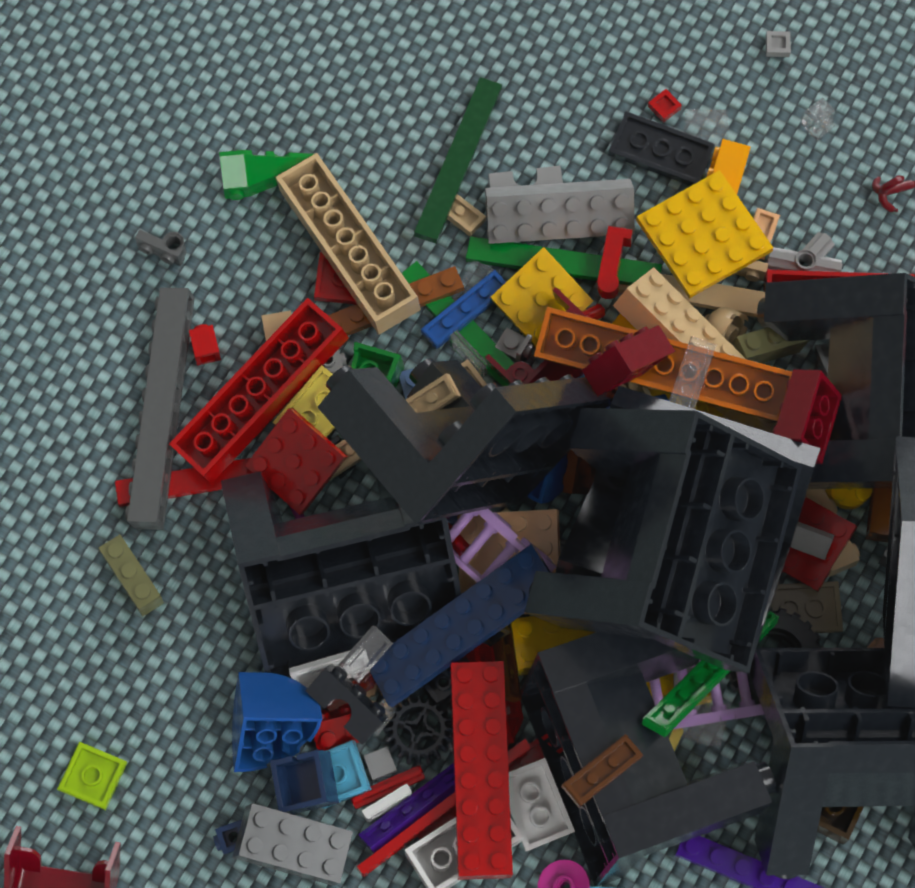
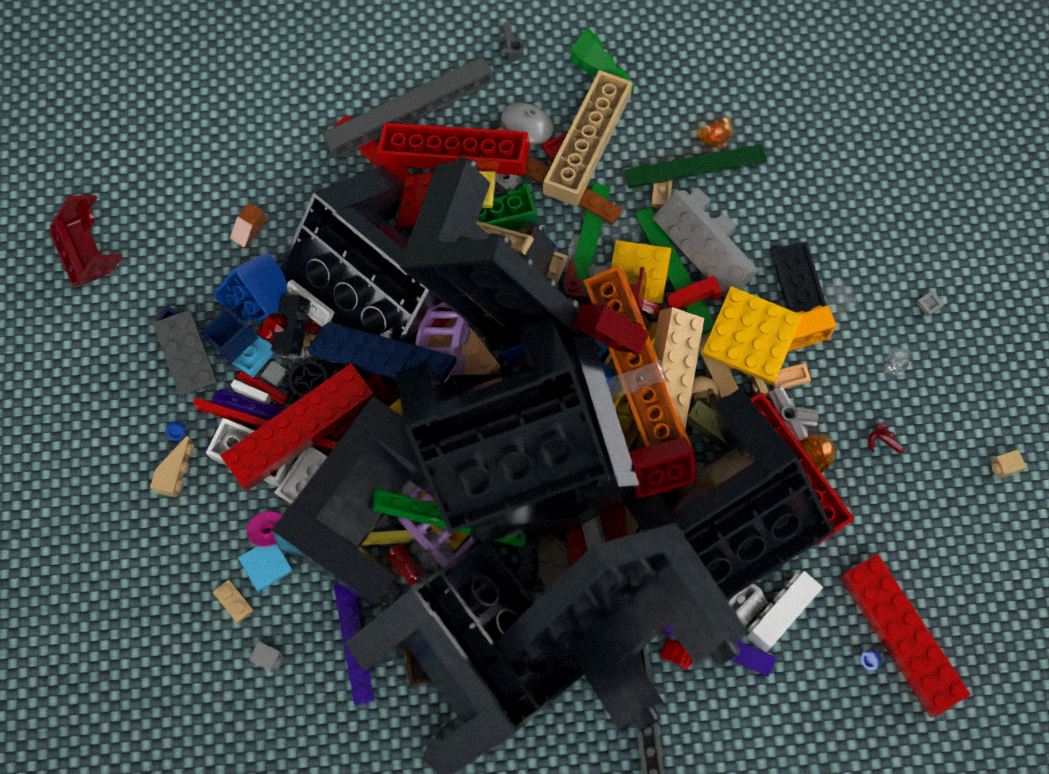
camera: 55 degrees right, 0 degrees up
lime tile [57,742,127,811] -> none
olive brick [99,534,164,617] -> none
red brick [189,324,221,366] -> none
clear tile [339,626,393,683] -> none
blue tile [421,270,506,349] -> none
reddish brown tile [561,734,644,808] -> none
red plate [648,89,682,123] -> none
none -> dark orange slope [230,202,267,249]
none -> red hinge [386,544,426,586]
none -> light grey dish [501,102,553,144]
none -> clear orange cylinder [696,117,734,150]
none -> clear orange cylinder [799,433,837,473]

